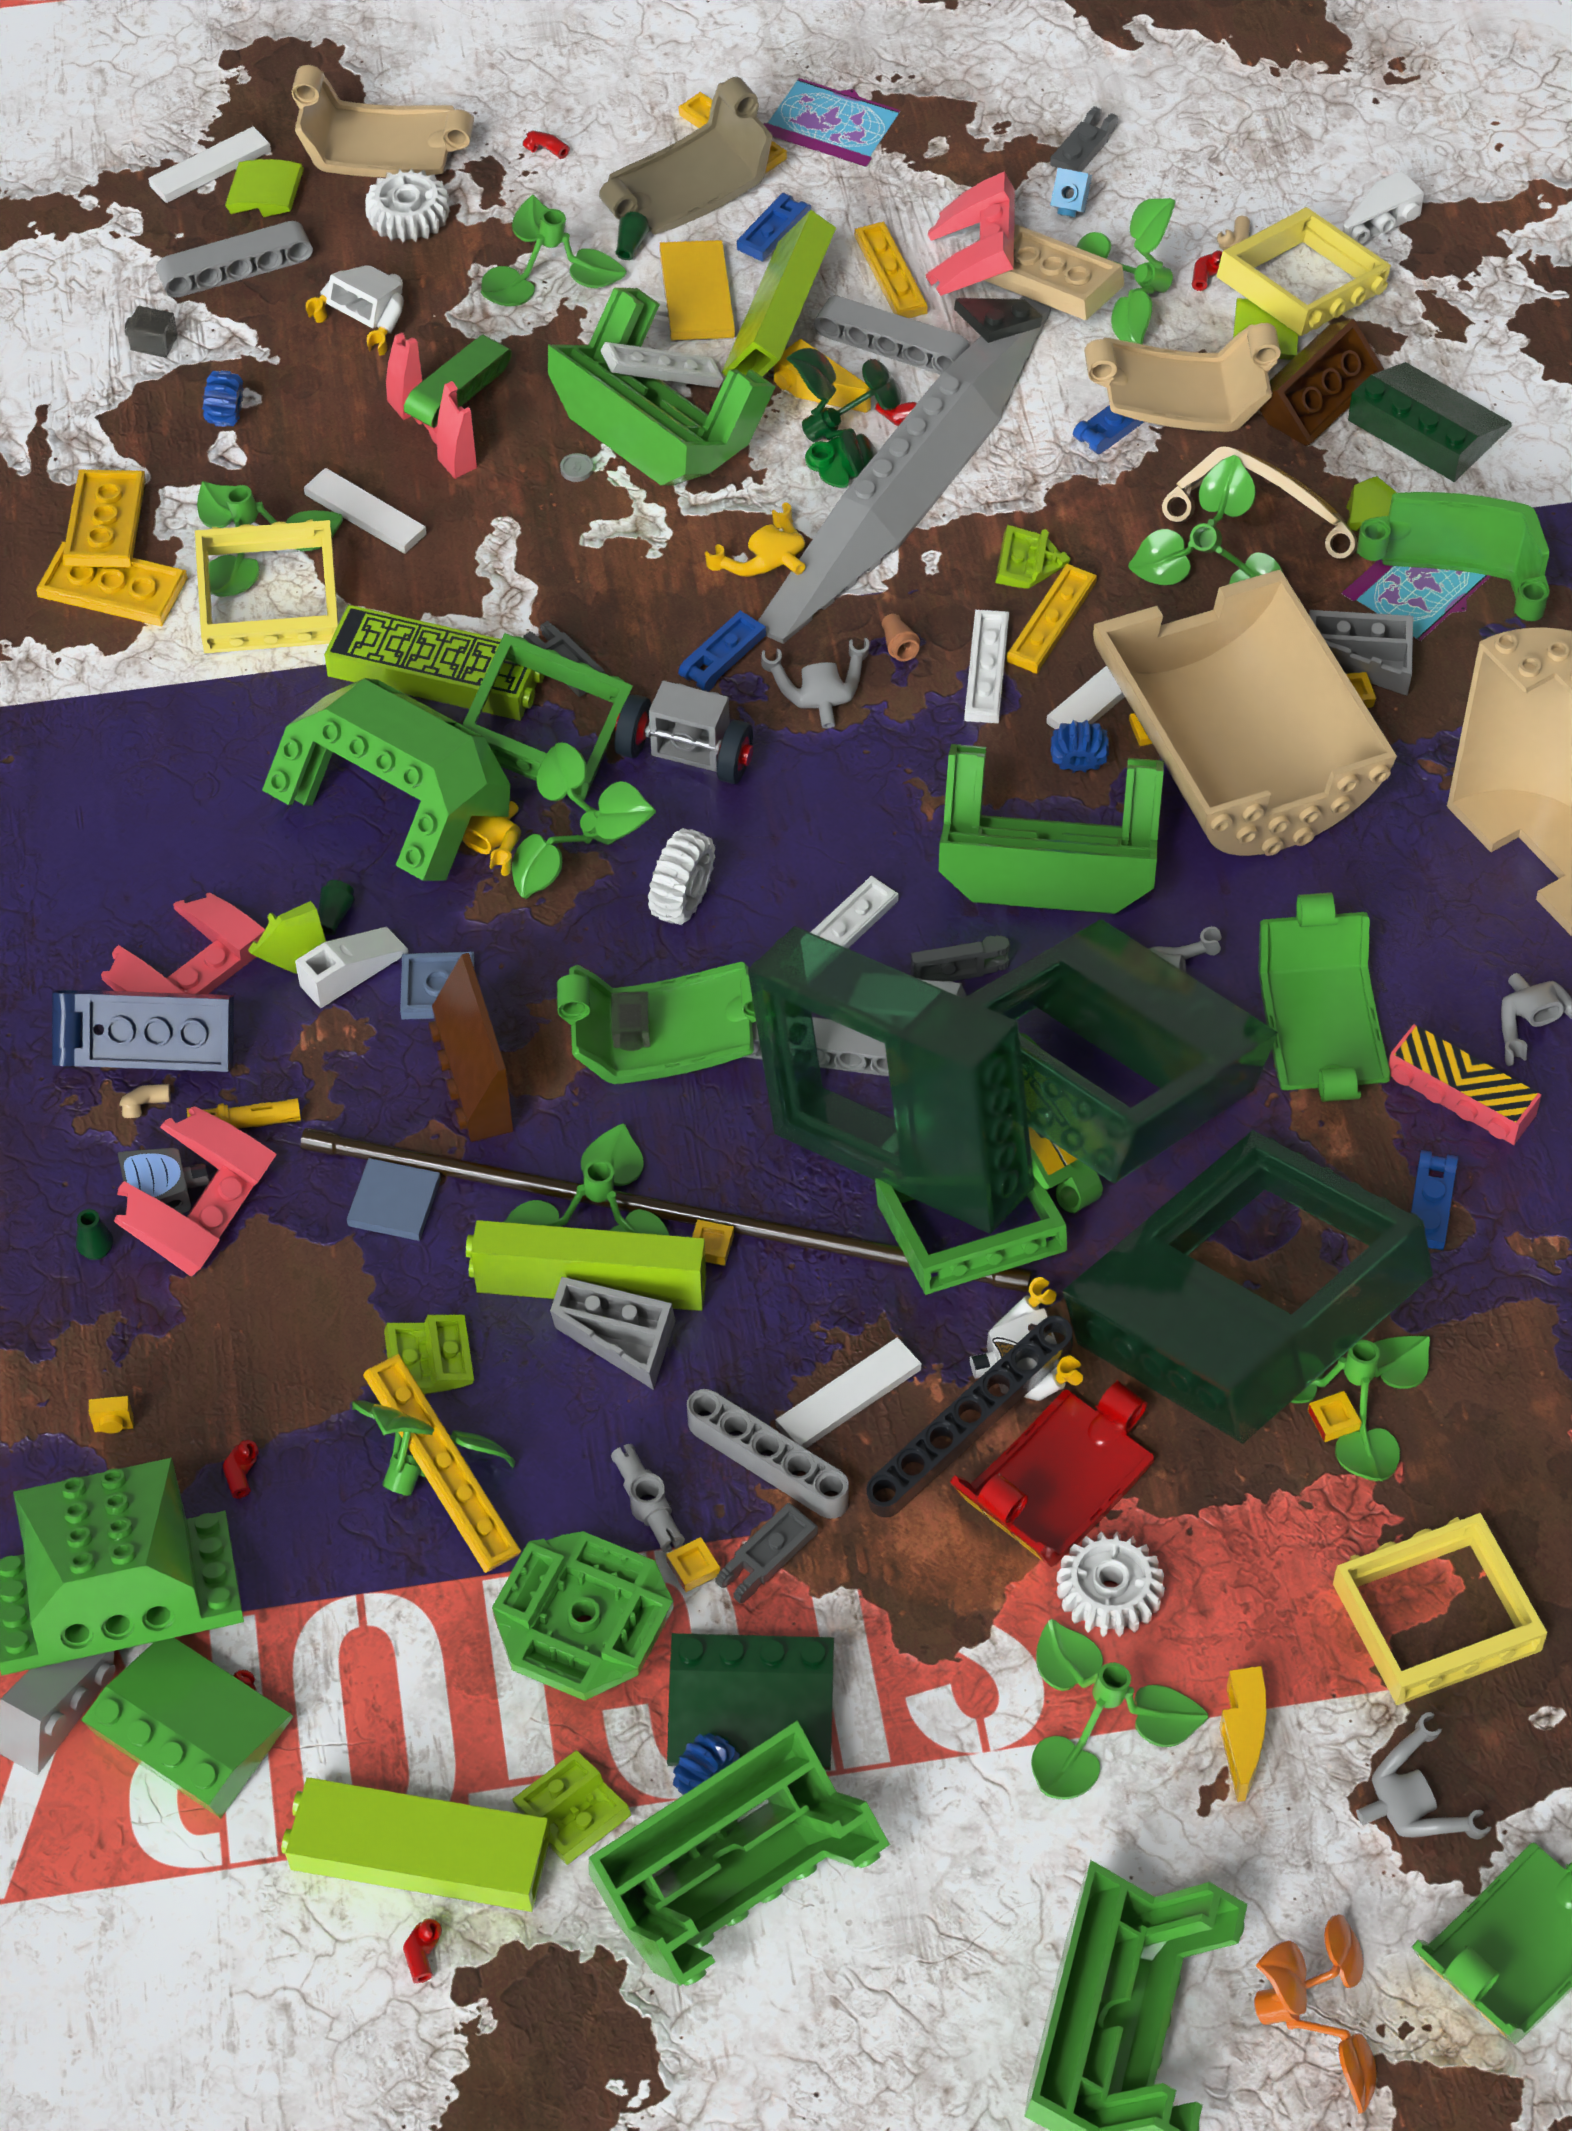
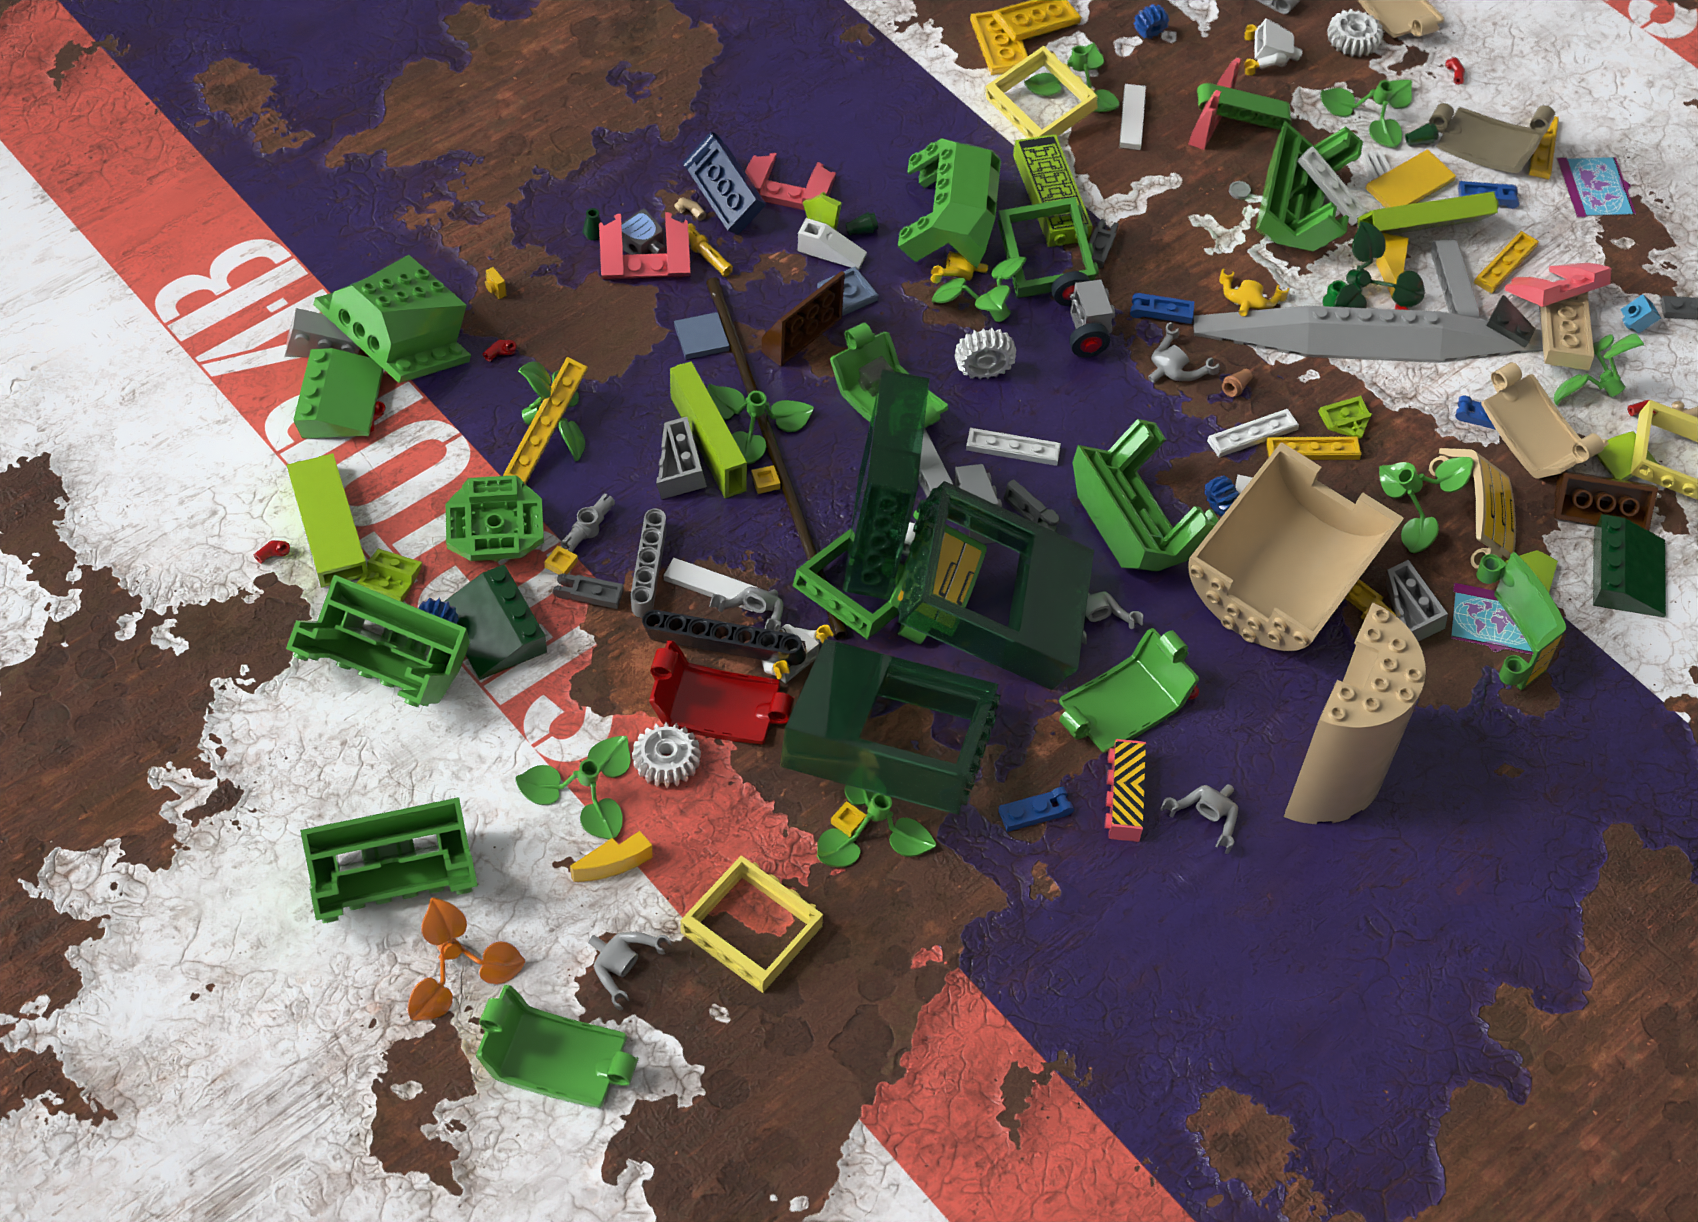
camera: 55 degrees right, 0 degrees up
lime slope [384,1315,474,1394] -> none
none -> light grey piece [709,586,783,631]

